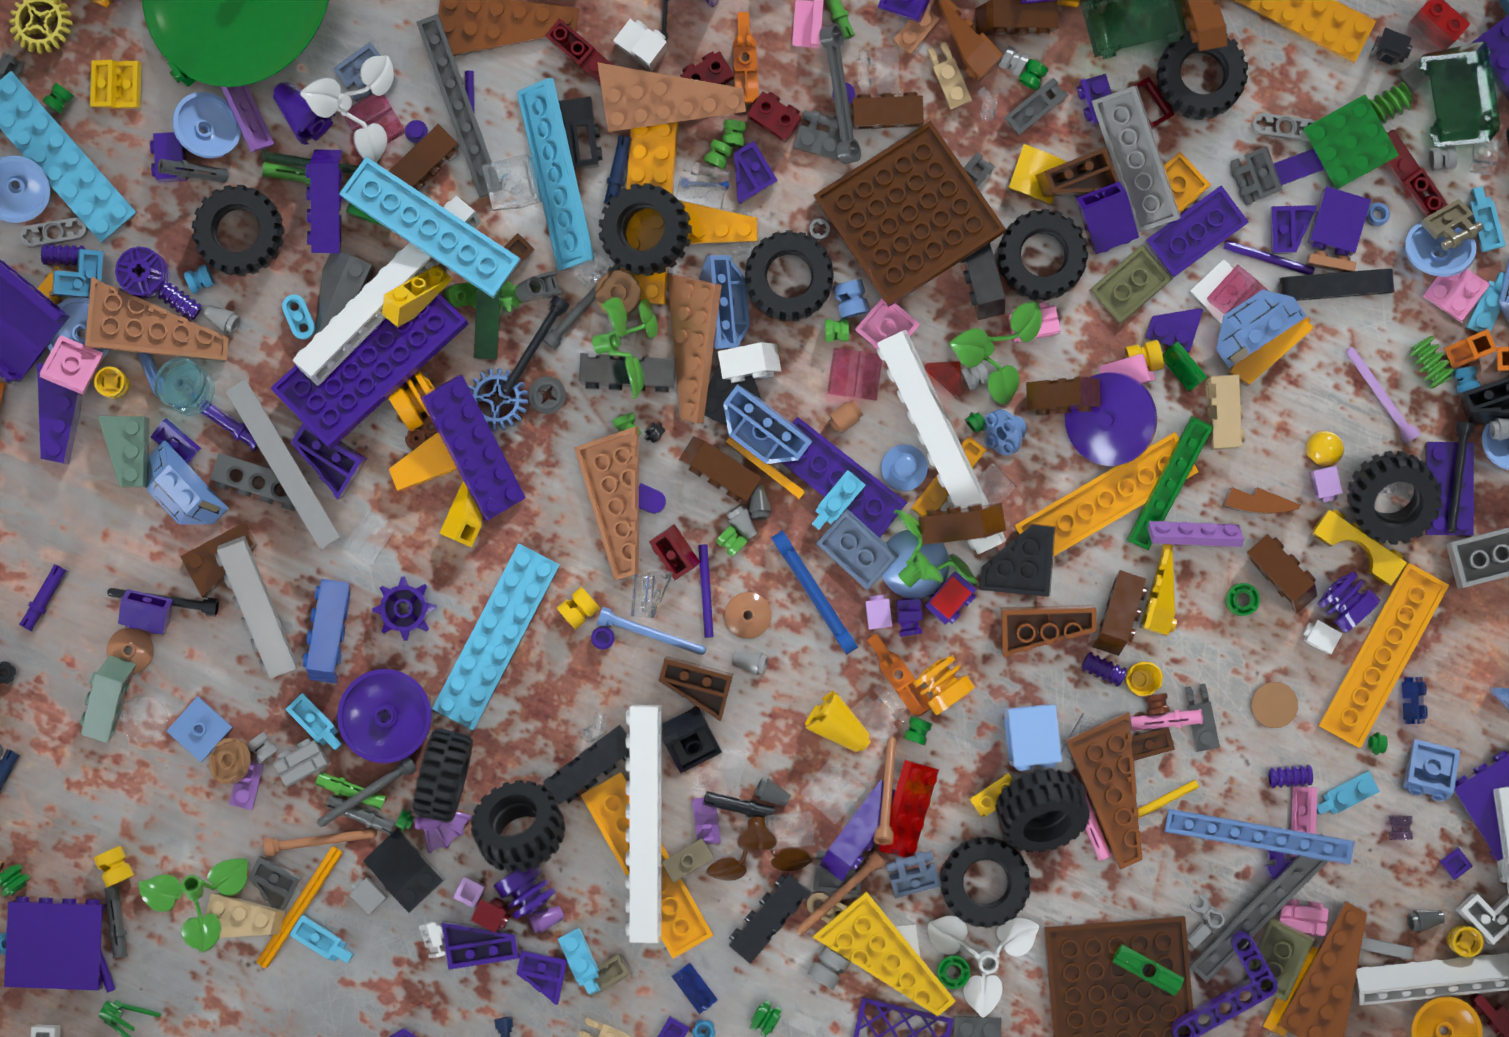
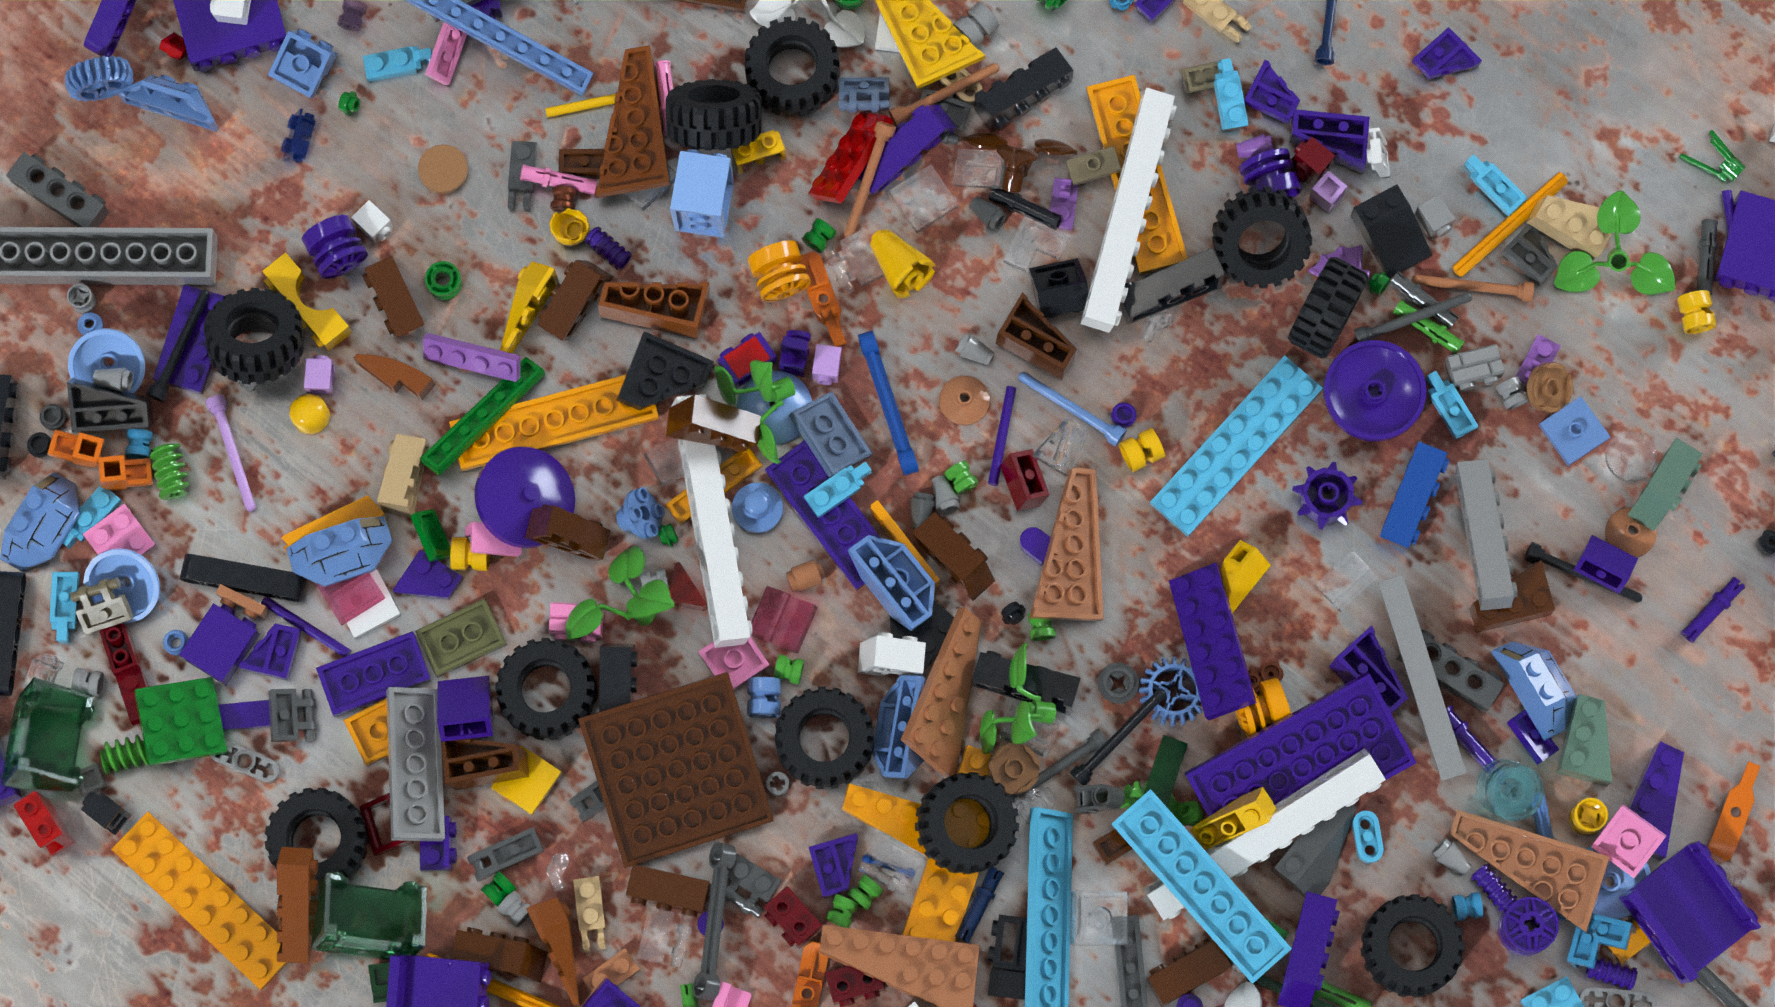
camera: 165 degrees left, 10 degrees down
light orange slope [389,432,458,492] -> none
clear blue hinge [671,963,718,1014] -> none
dark purple piece [1268,764,1313,788] -> none
light orange plate [1318,562,1449,749] -> none

